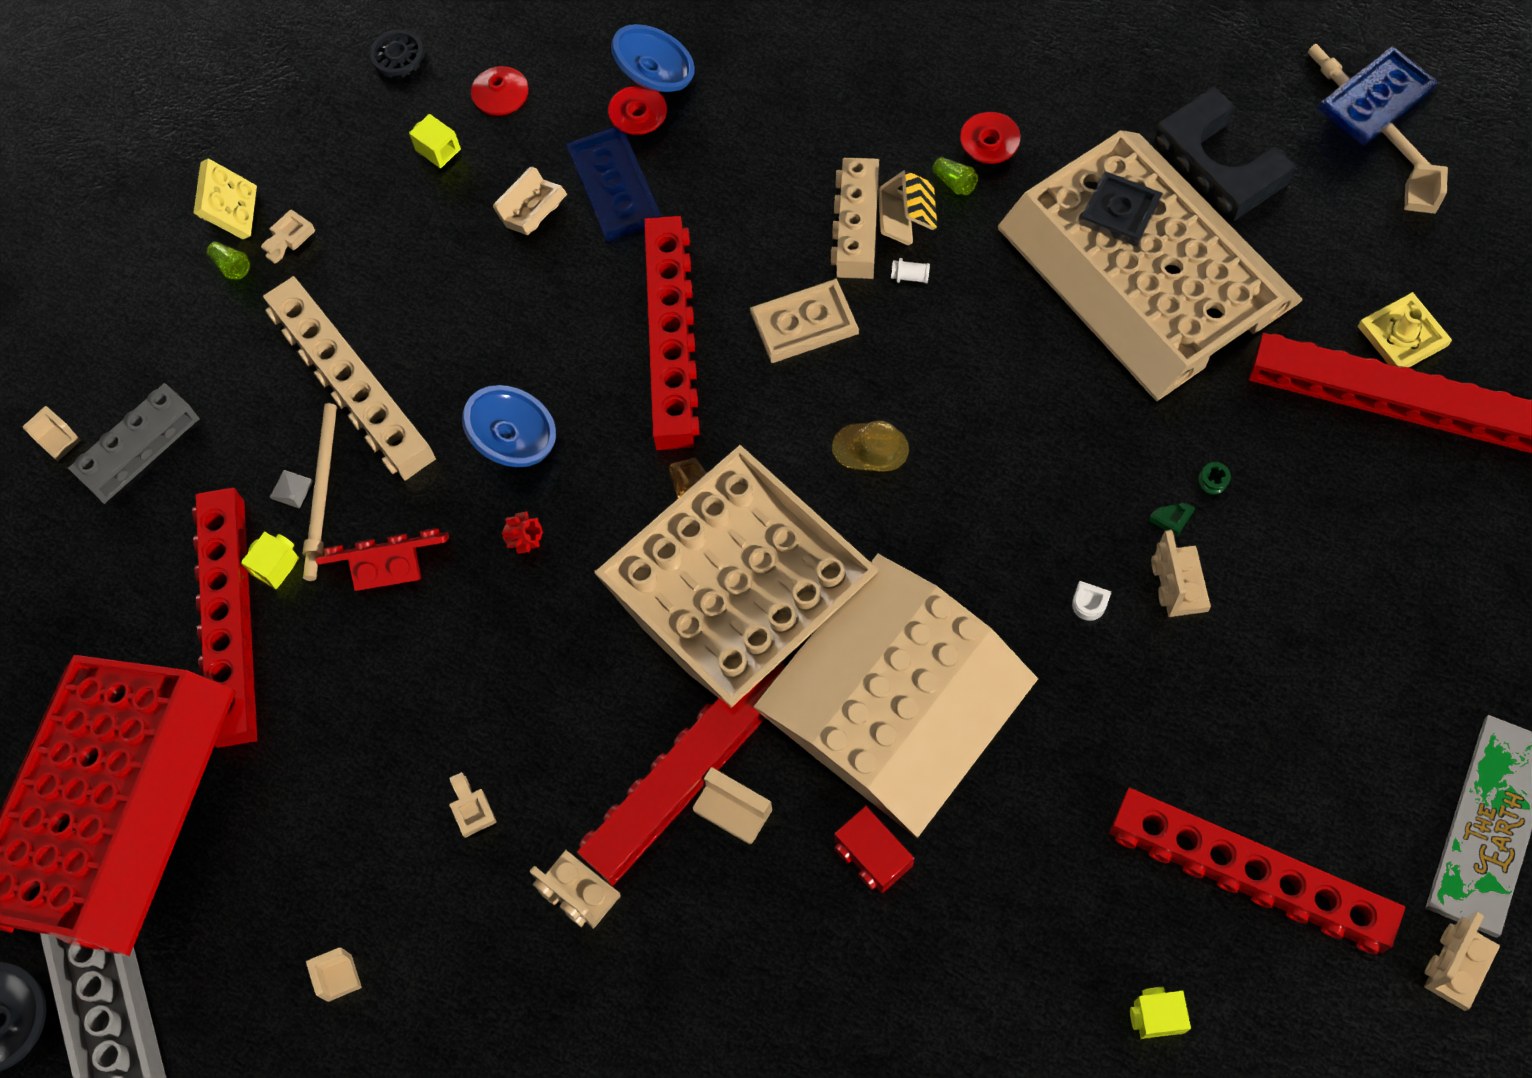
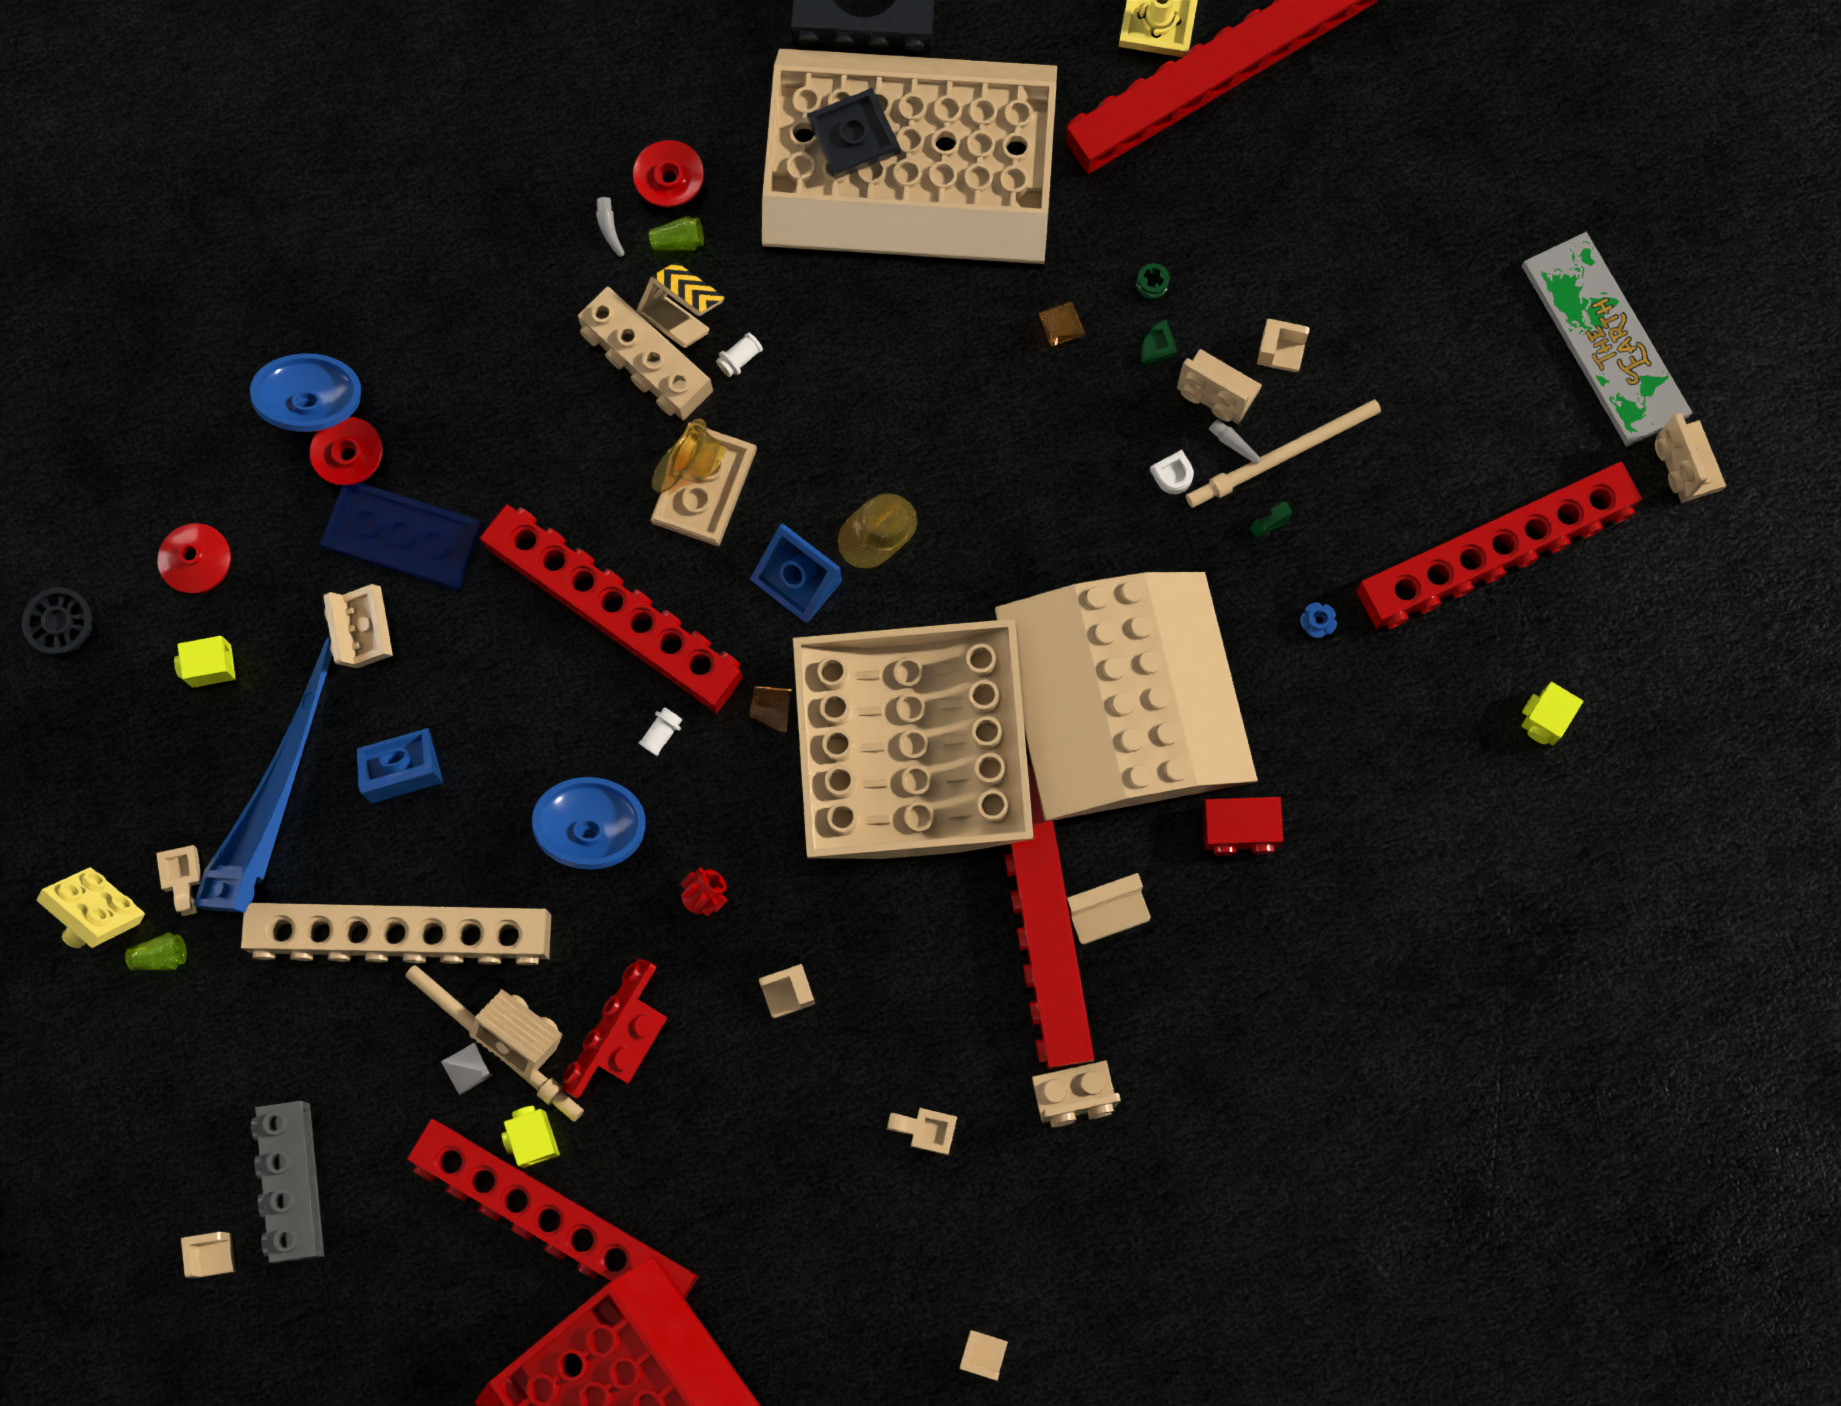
camera: 55 degrees left, 10 degrees up
none -> blue plate [193,637,332,913]
none -> blue slope [357,728,443,803]
none -> tan brick [469,989,562,1079]
none -> light grey helmet [596,197,624,257]
none -> white pin [638,707,682,756]
none -> clear yellow piece [652,419,726,493]
none -> blue slope [750,524,842,623]
none -> tan panel [759,964,815,1018]
none -> clear orange slope [1039,302,1085,346]
none -> tan bar [1186,399,1381,508]
none -> light grey helmet [1209,419,1261,464]
none -> dark green tile [1250,501,1293,539]
none -> tan panel [1257,319,1310,372]
none -> blue plate [1300,603,1337,638]

